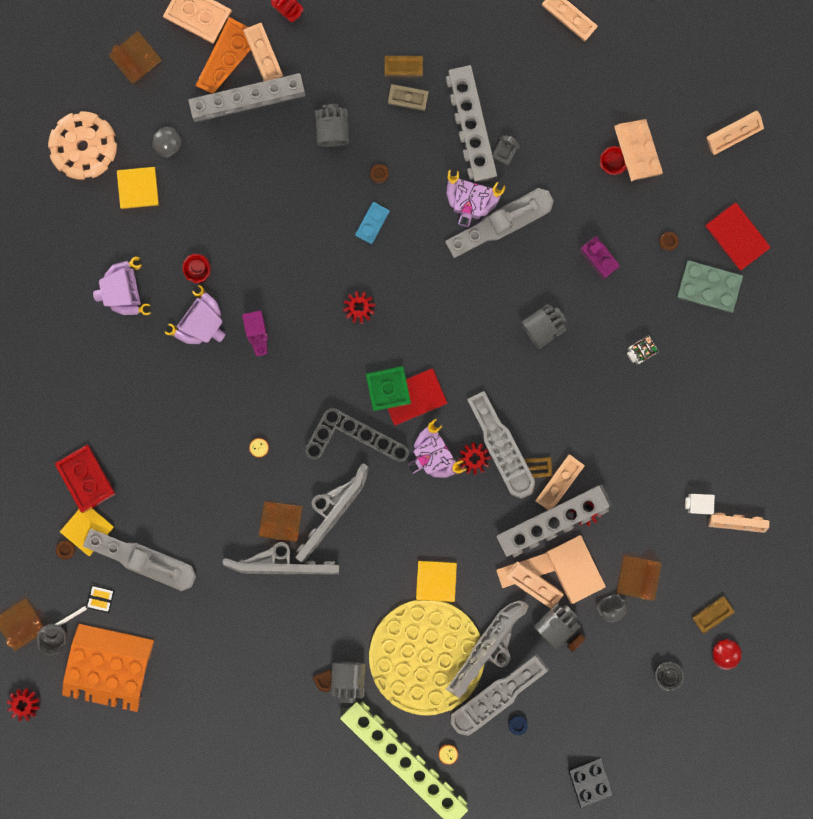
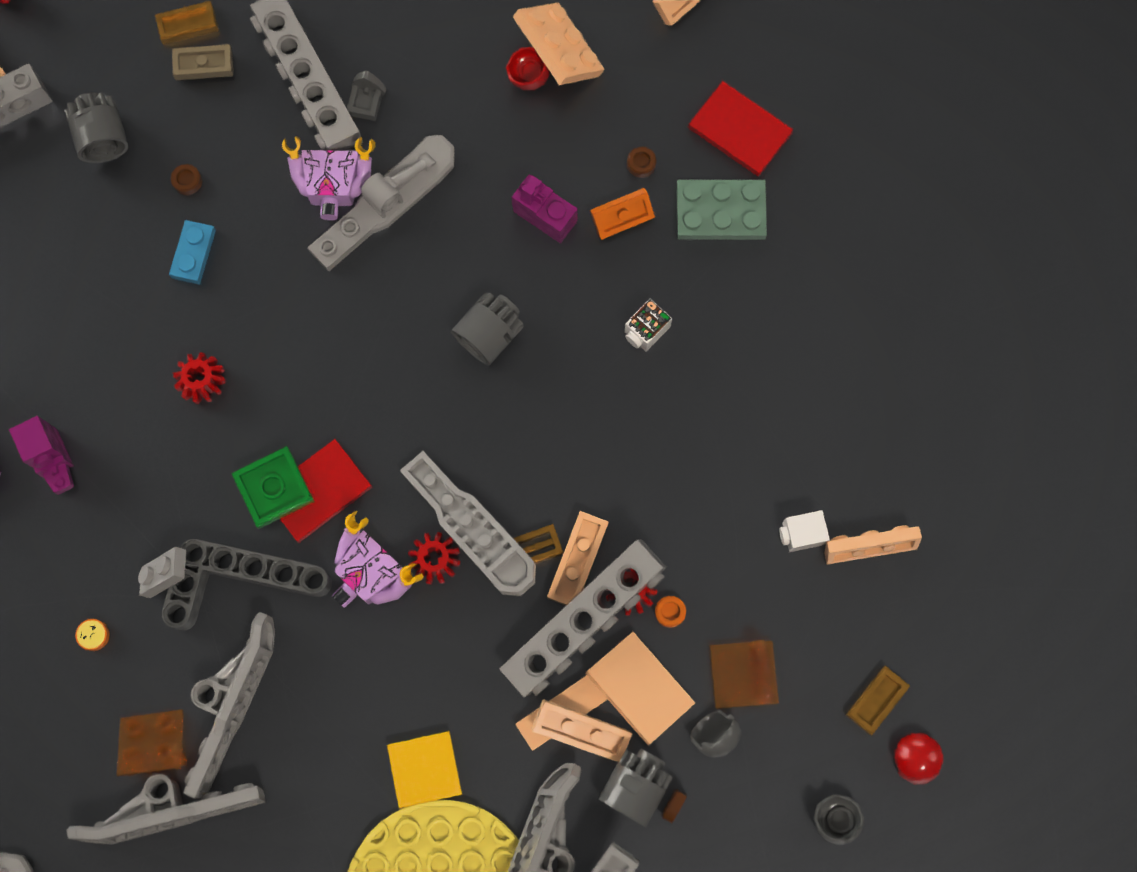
camera: 10 degrees left, 10 degrees down
none -> light grey plate [138,547,186,598]
none -> orange plate [590,188,655,240]
none -> orange tile [655,596,686,628]

